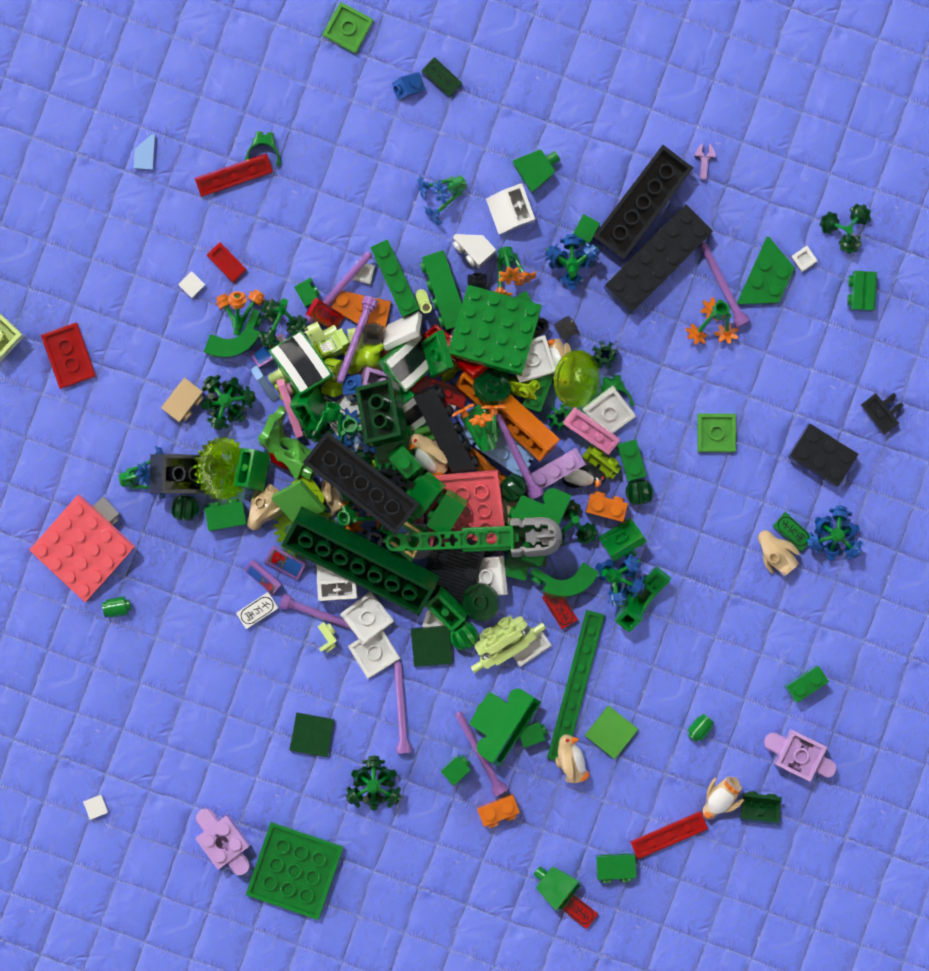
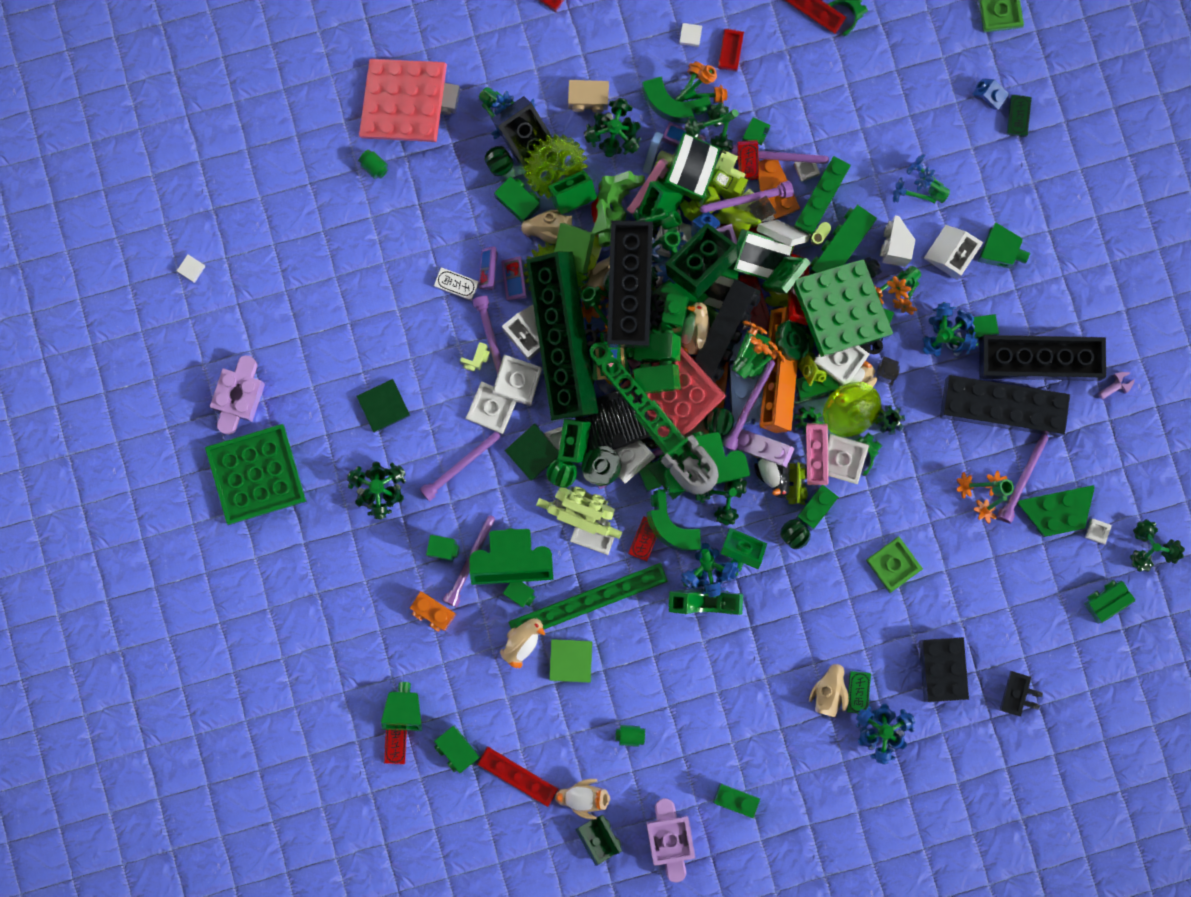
camera: 50 degrees right, 5 degrees down
orange brick [585,491,628,522] -> none

